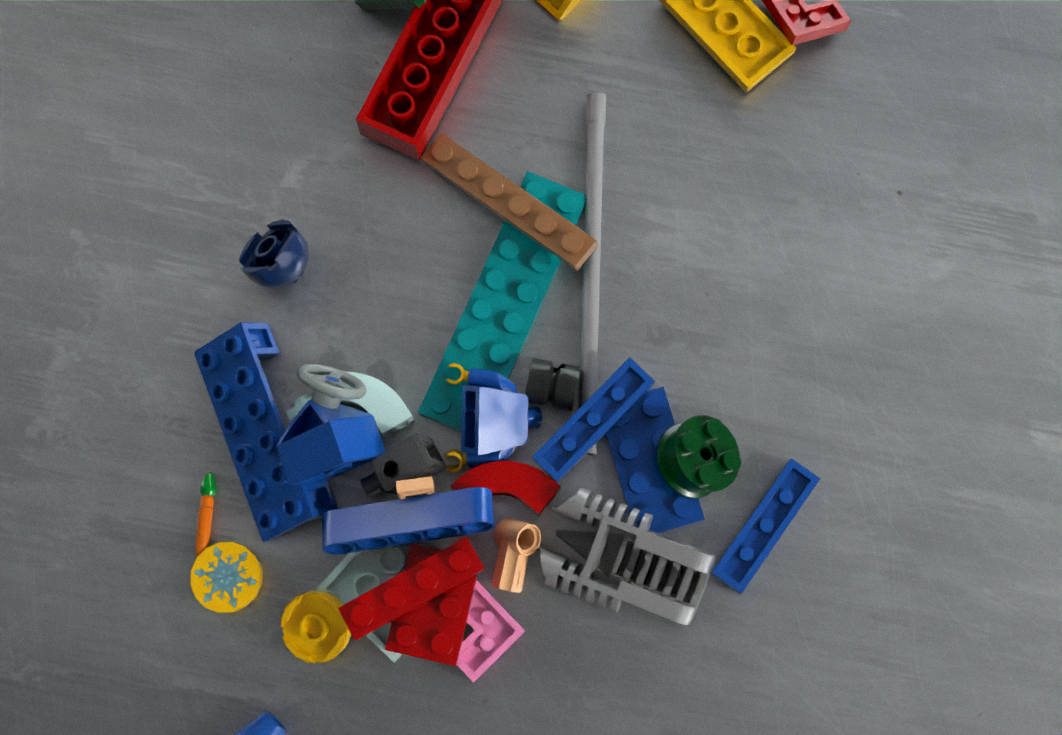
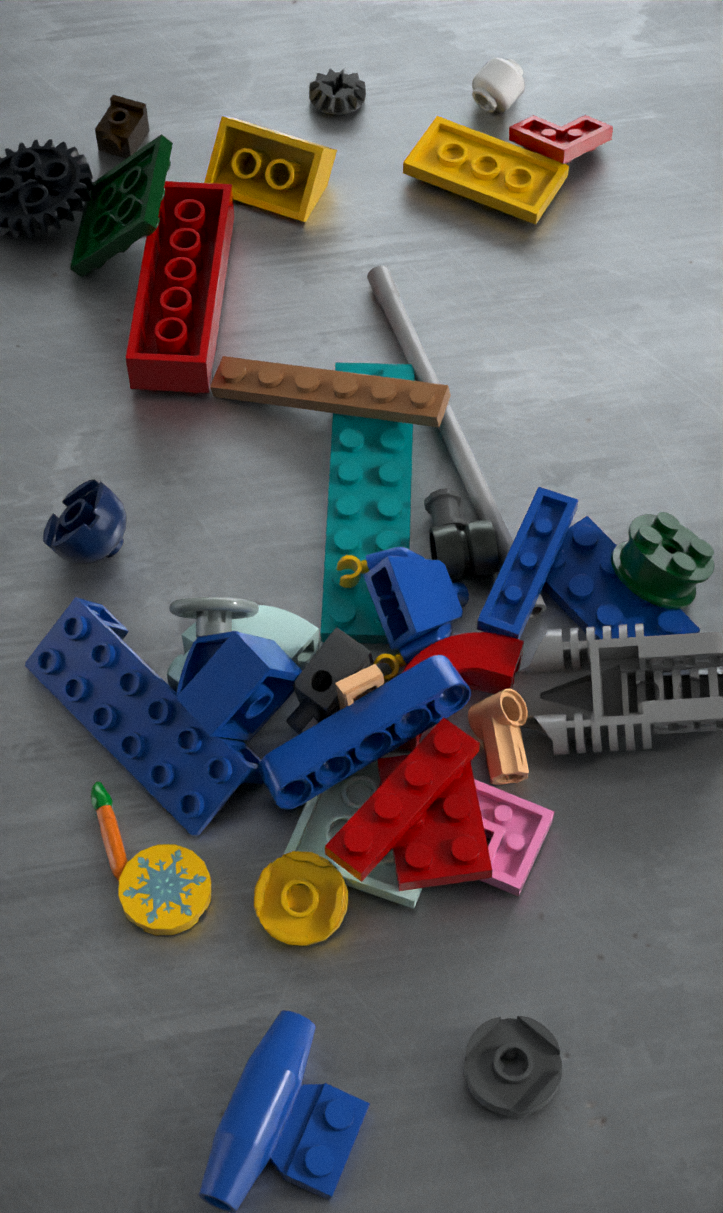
camera: 20 degrees left, 20 degrees down
none -> dark grey bush [424,488,467,531]

